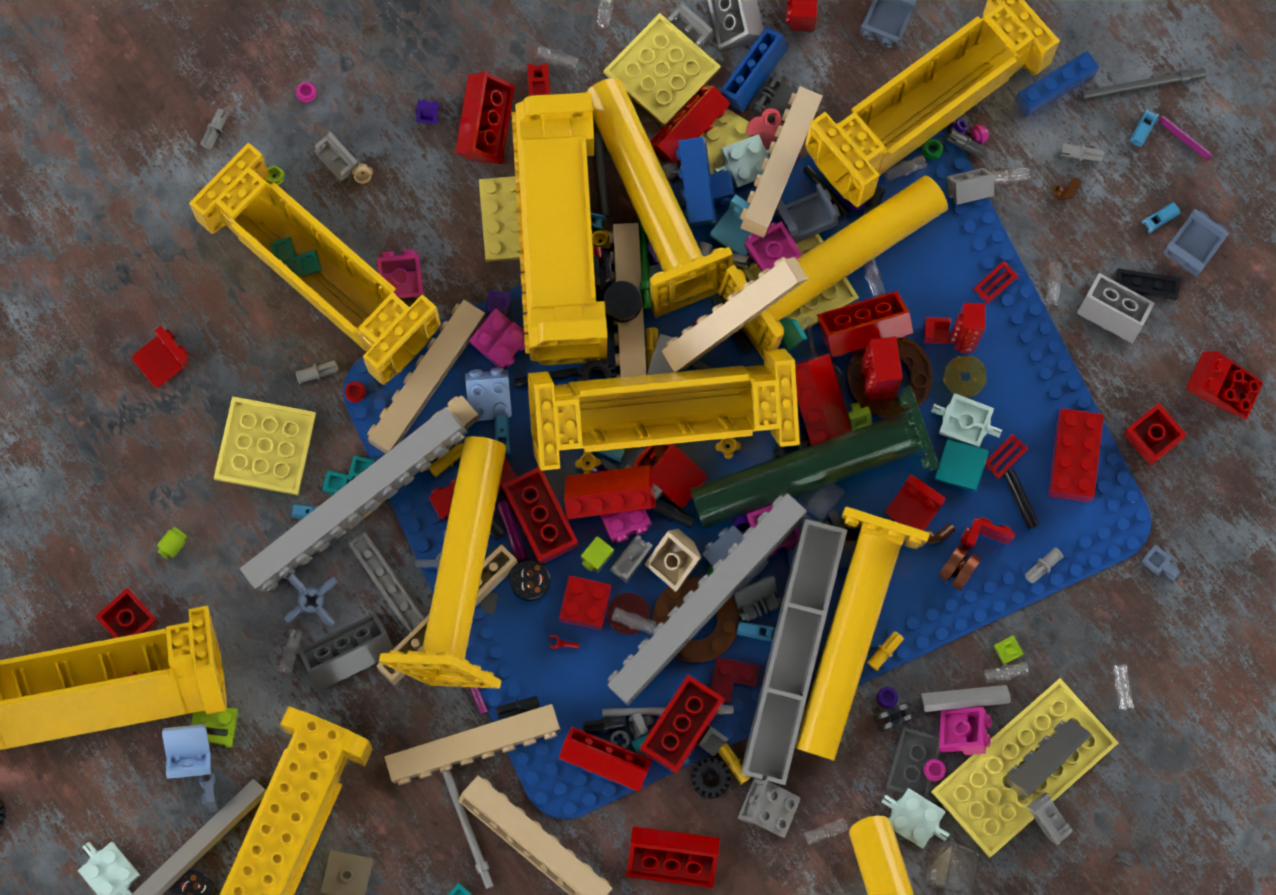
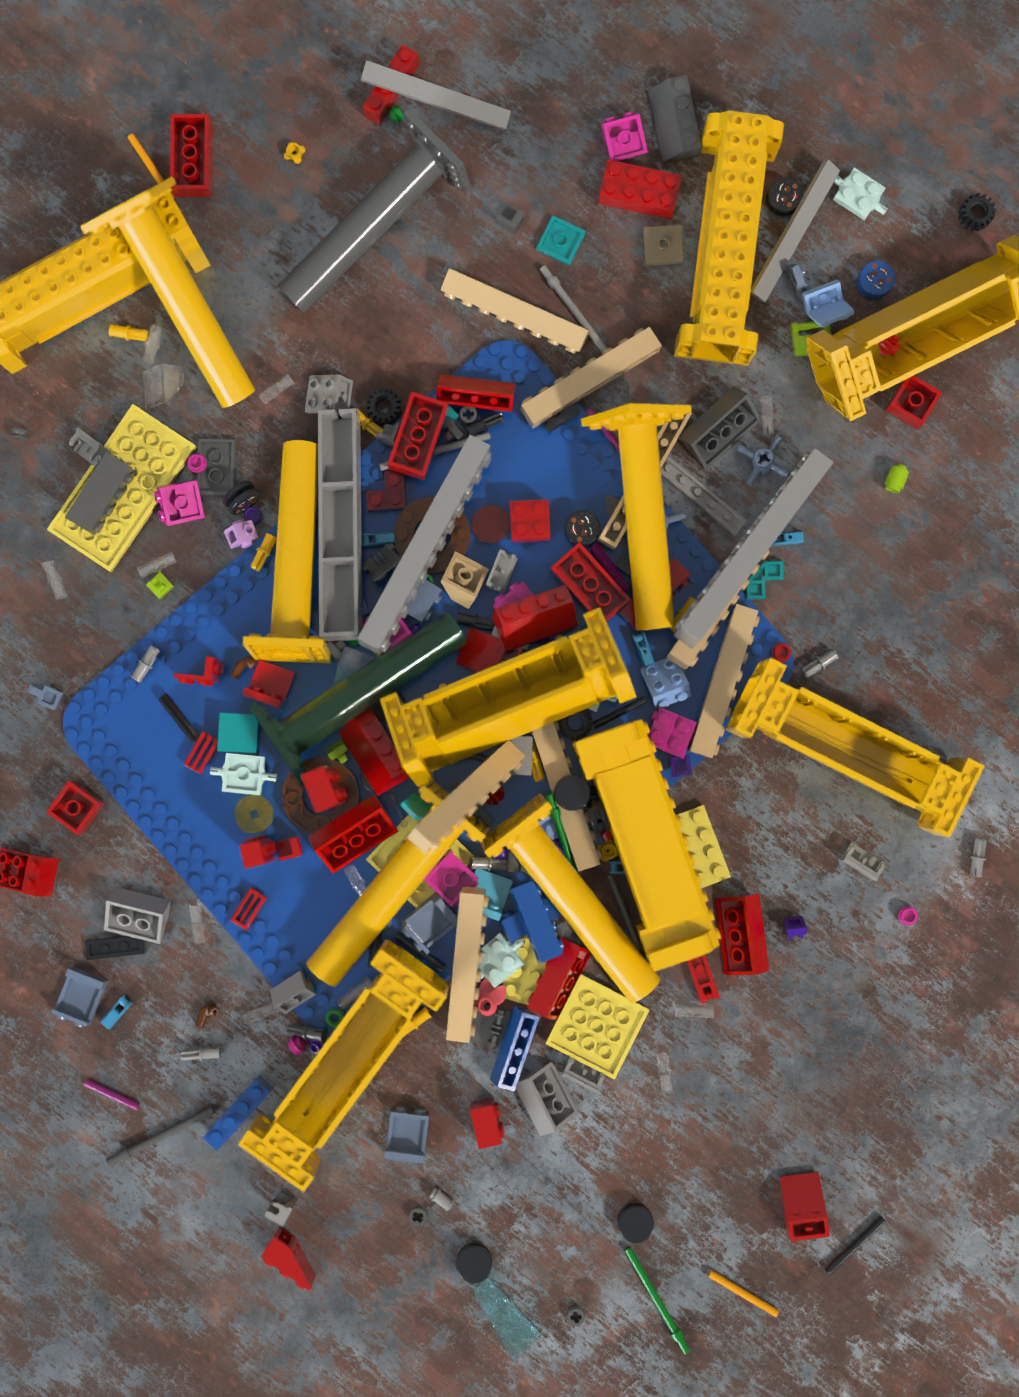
camera: 170 degrees right, 10 degrees up
red bracket [132,325,190,388] -> none
light yellow plate [214,396,316,496] -> none
lime plate [266,166,285,185] -> none
teal tile [270,237,323,277] -> none
tan plate [352,164,373,184] -> none
dark pink plate [377,249,424,298] -> none
red hand [548,635,579,650] -> none
lime brick [581,536,614,573] -> none
clear pin [611,607,657,635] -> none
red slope [626,826,720,888] -> none
light aqua plate [881,788,950,848] -> none
light grey tile [921,685,1011,712] -> none
copper wheel [937,544,982,591] -> none
red brick [1048,408,1104,503] -> none
dark azure bar [1130,108,1159,147] -> none
none -> lavender brick [224,519,259,549]
none -> blue head [857,261,895,299]

